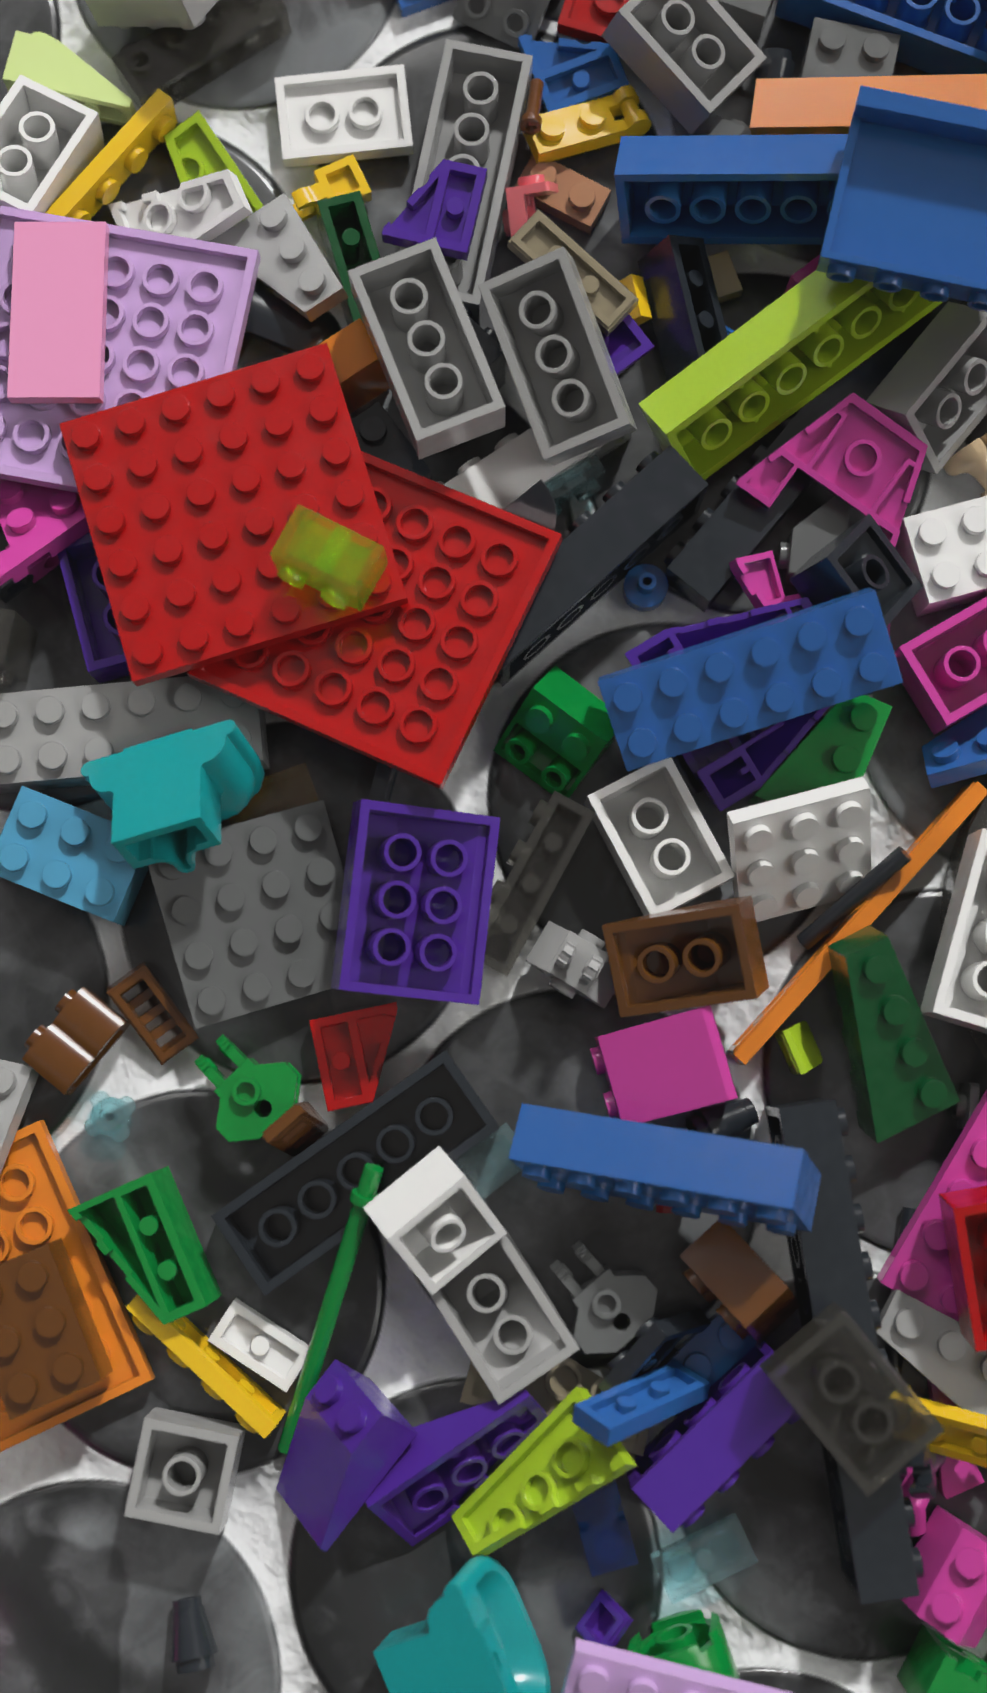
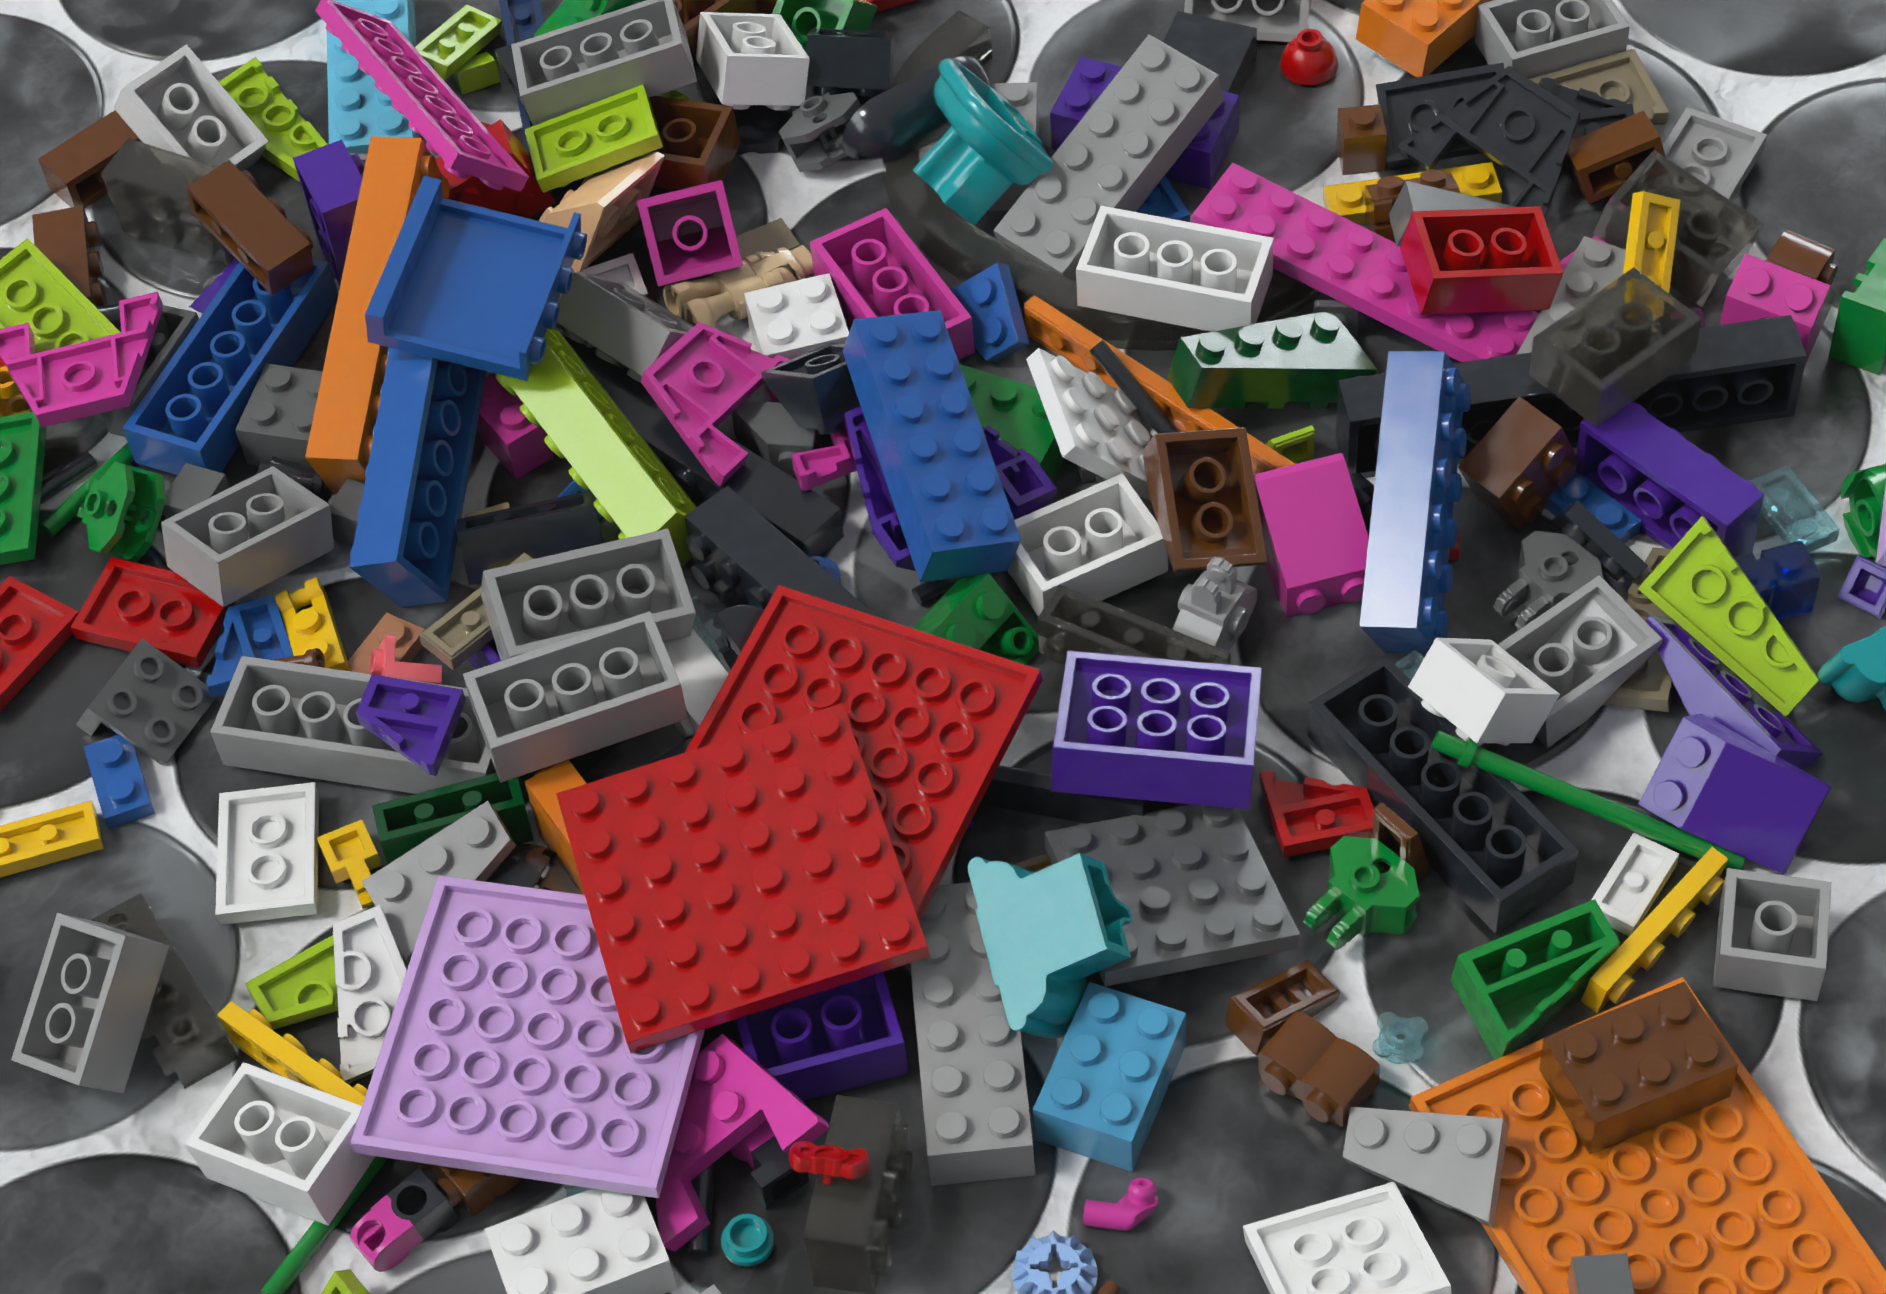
camera: 85 degrees left, 30 degrees down
yellowish green slope [2,31,136,126] -> none
bright pink tile [7,222,109,404] -> none
clear neon green brick [270,504,388,612] -> none
blue plate [572,1360,710,1447] -> none

